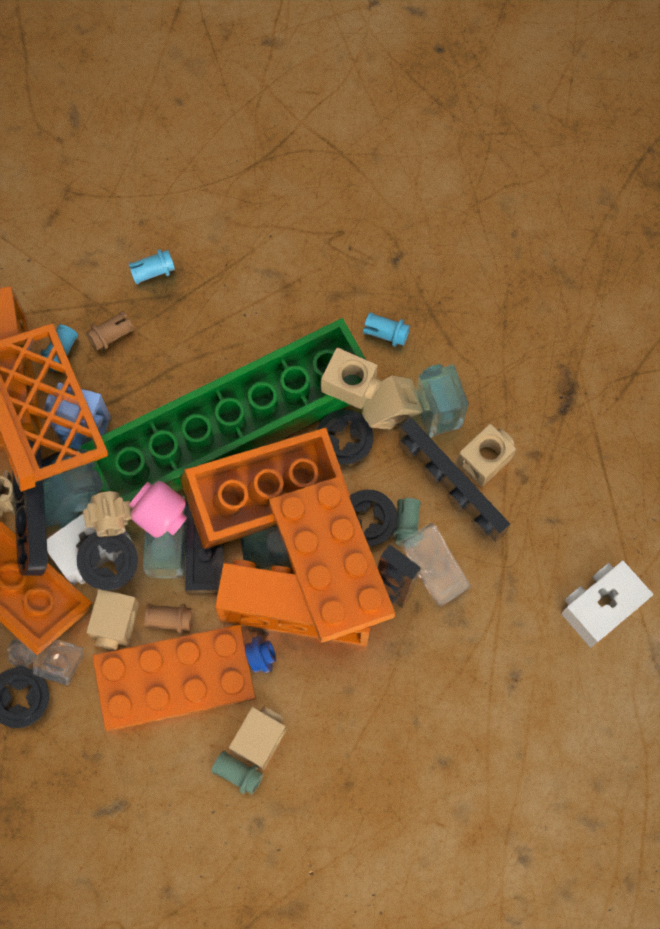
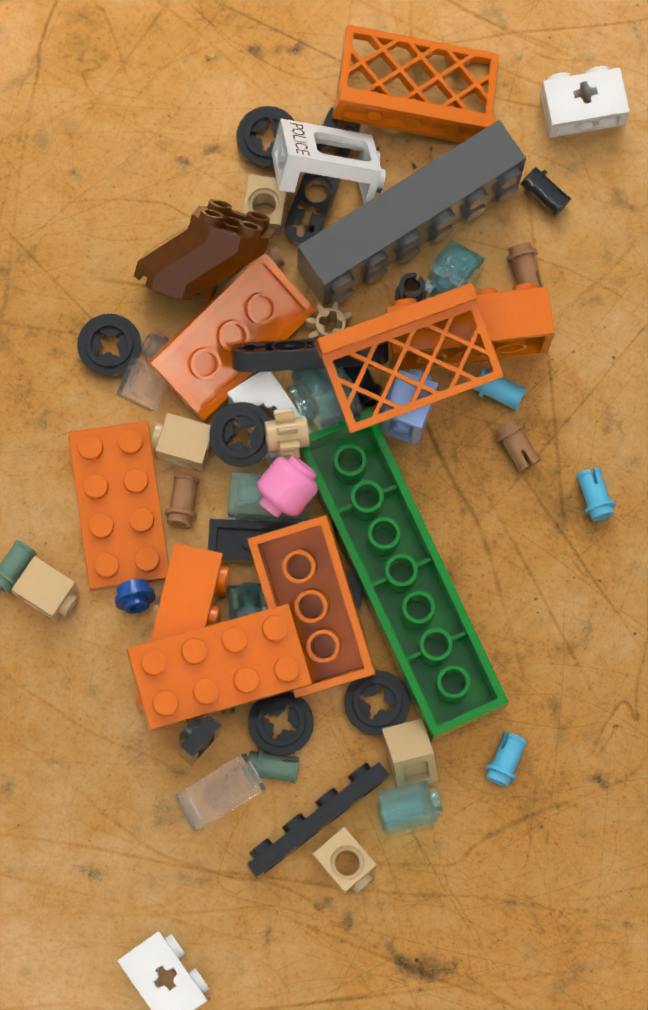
camera: 90 degrees right, 5 degrees up
tan brick [321,348,381,409] -> none

